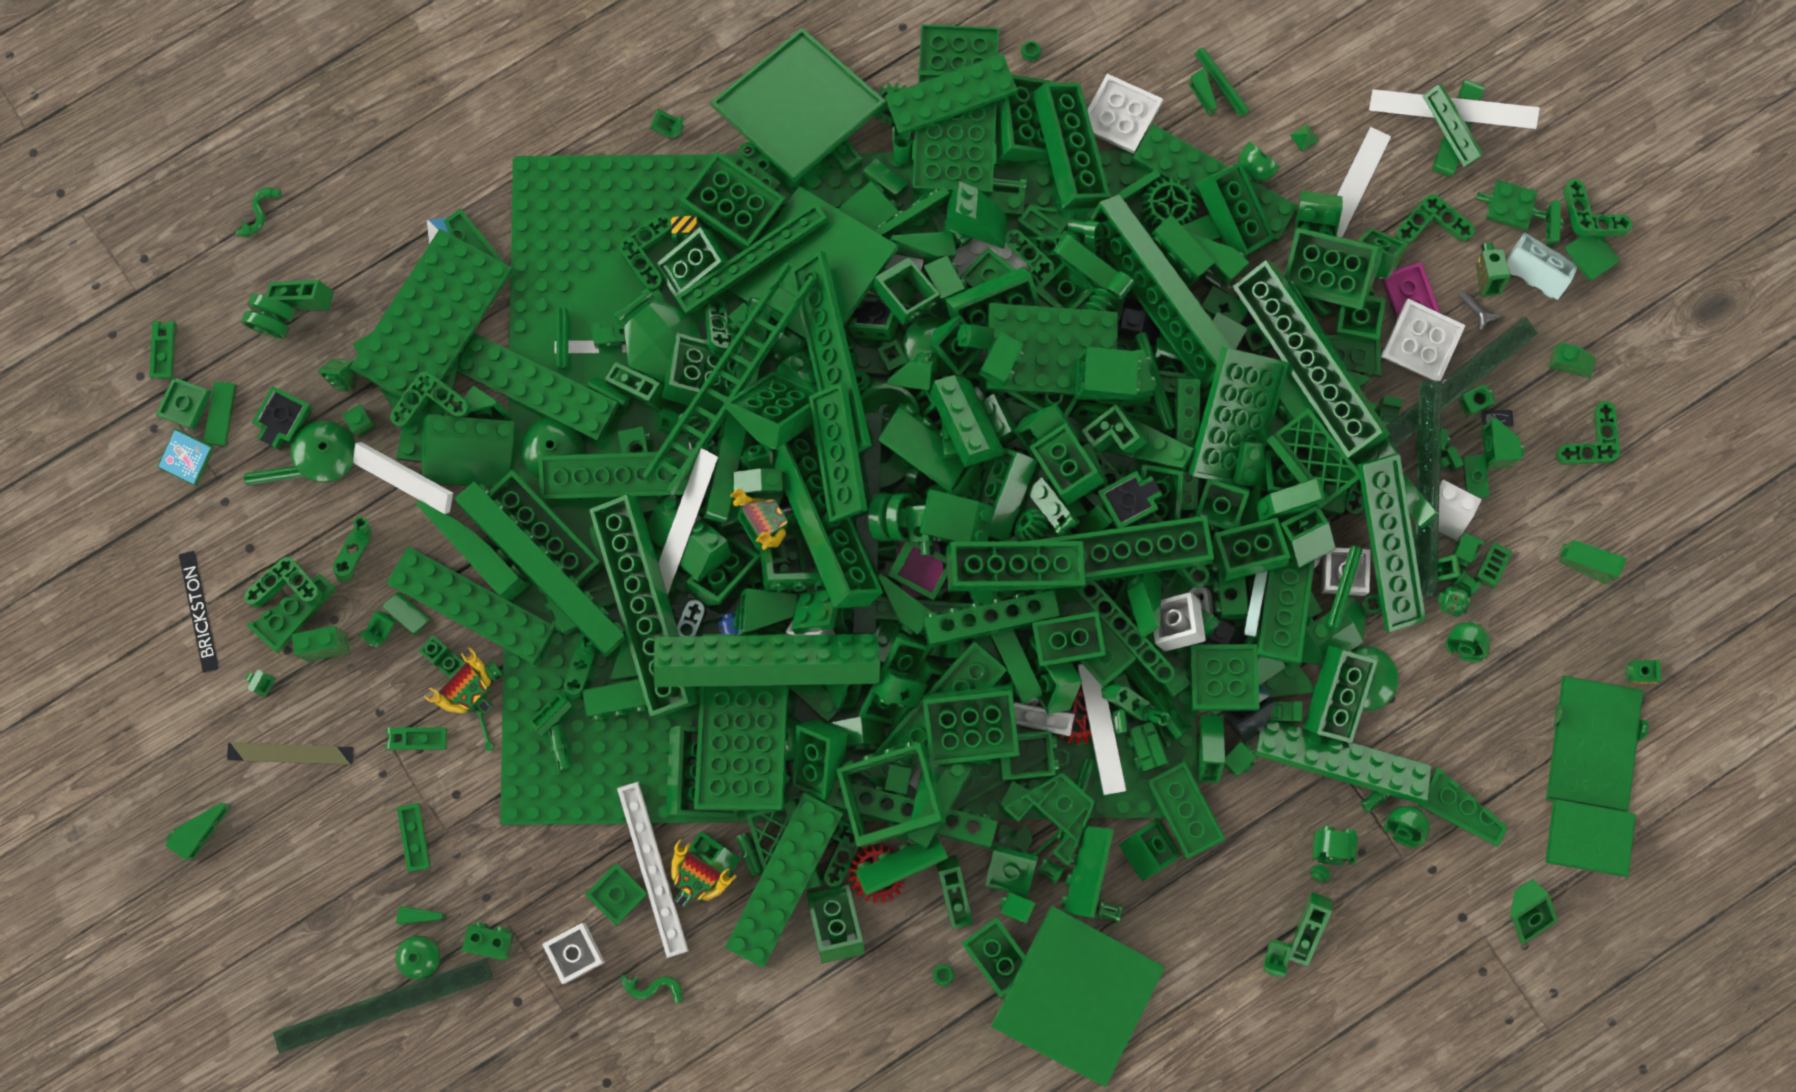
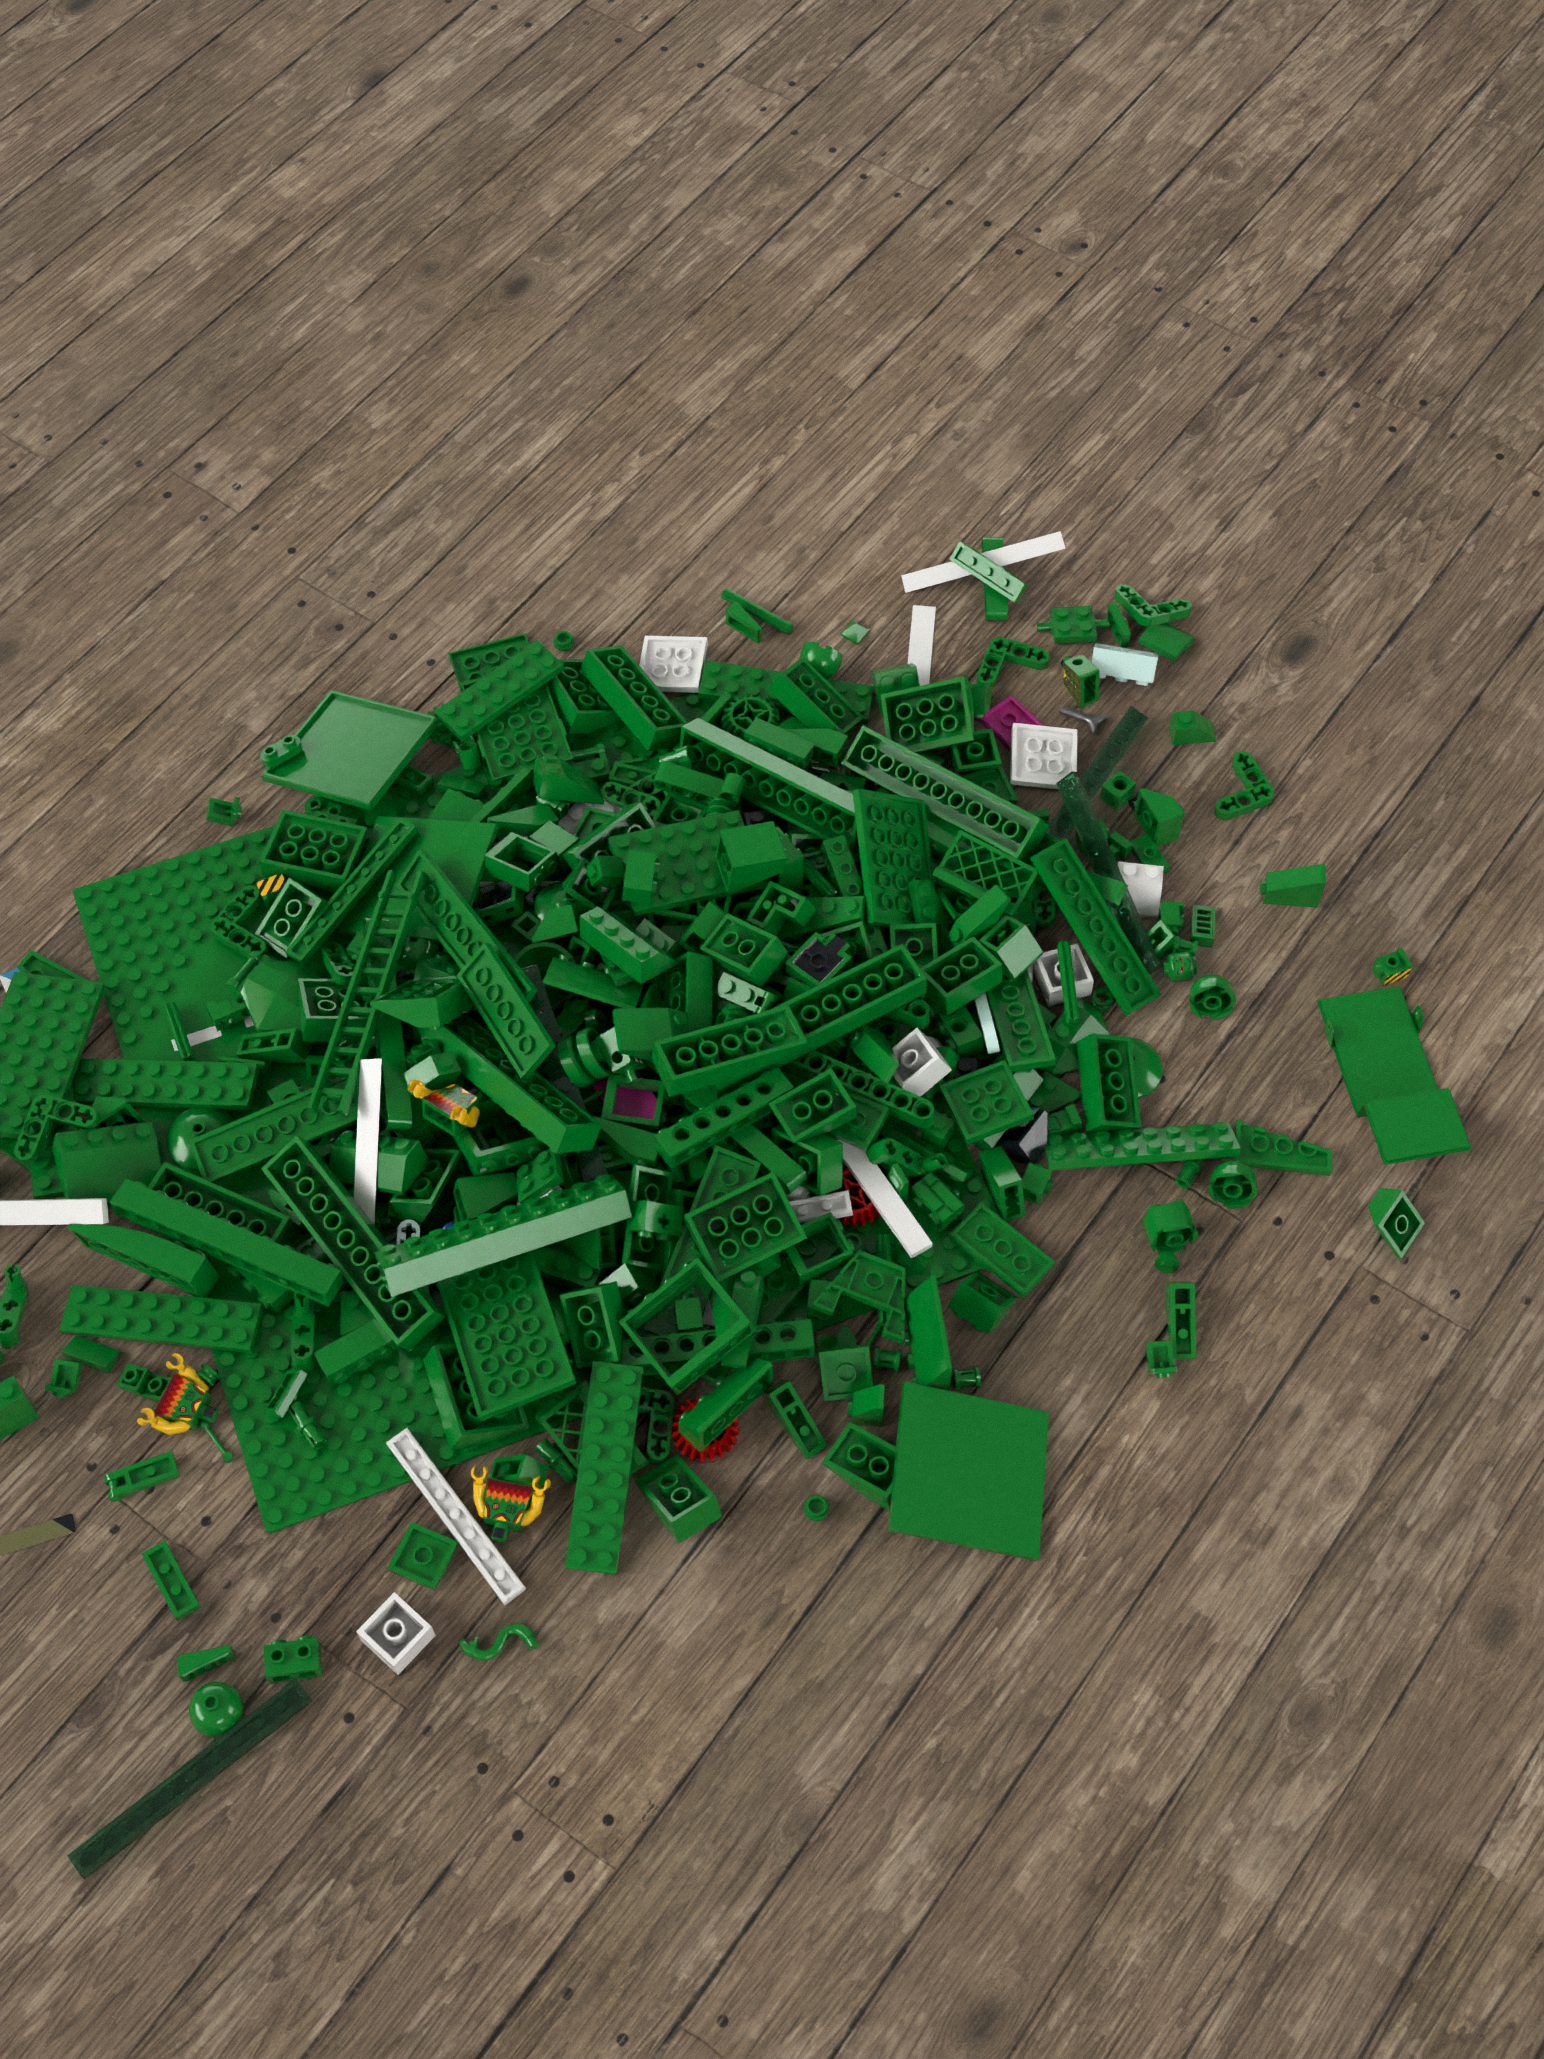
camera: 20 degrees left, 20 degrees down
none -> green plate [260,735,302,767]

